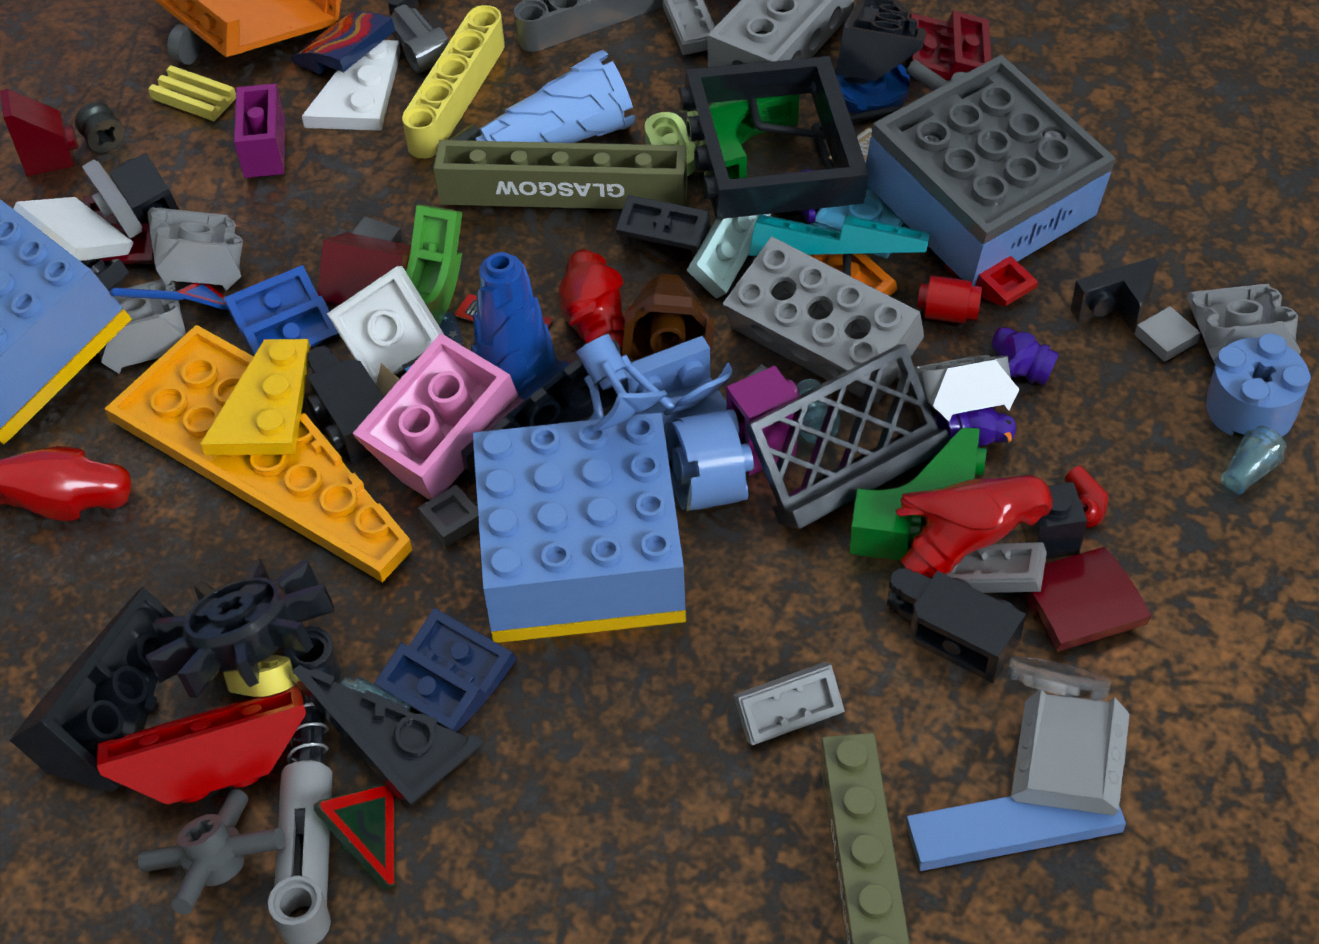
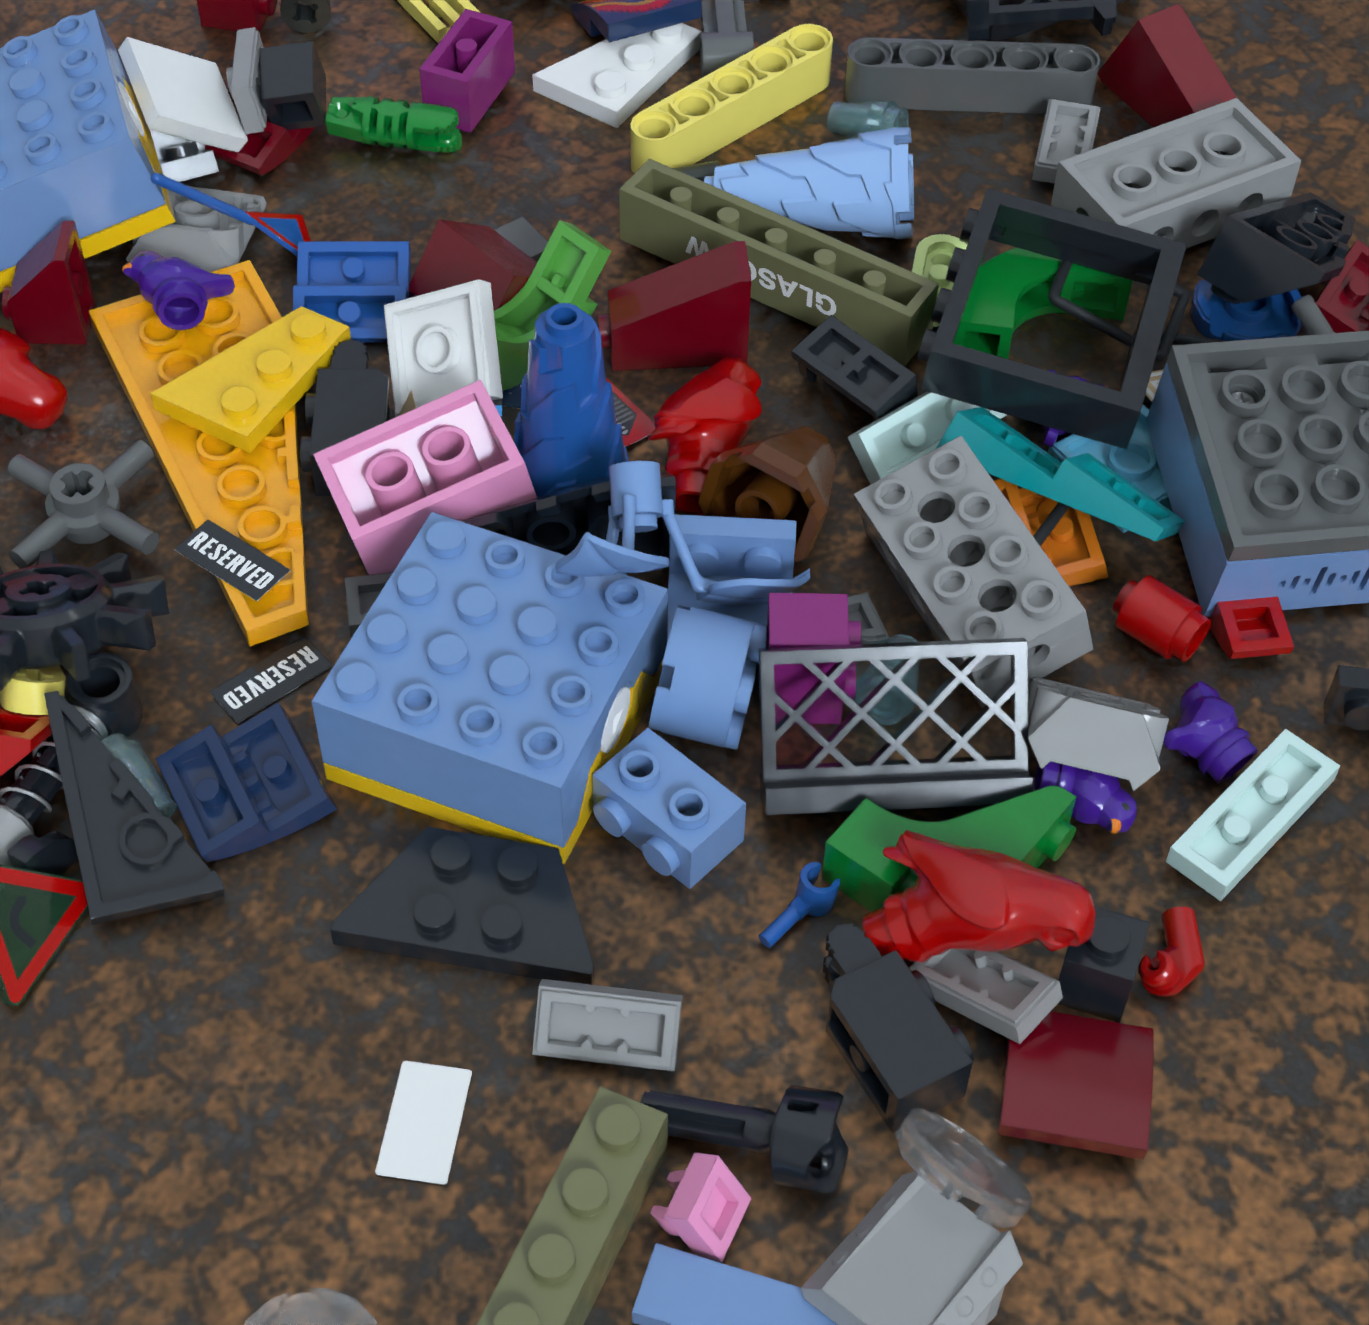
camera: 25 degrees right, 0 degrees up
light grey slope [147,207,243,291] -> none
none -> dark red slope [2,221,96,345]
none -> black tile [7,830,78,900]
none -> dark grey bar [8,439,160,569]
none -> dark purple animal [122,251,235,330]
none -> black sticker [174,520,291,601]
none -> black sticker [209,635,333,724]
none -> green hinge [325,96,462,153]
none -> black wing [330,826,594,985]
none -> white sticker [375,1061,472,1185]
none -> medium blue brick [592,728,746,889]
none -> dark red slope [597,241,751,371]
none -> black piece [640,1084,849,1193]
none -> bright pink tile [650,1152,751,1262]
none -> blue hand [758,862,840,948]
none -> clear light blue cone [827,101,909,144]
none -> light aqua plate [1166,729,1340,901]

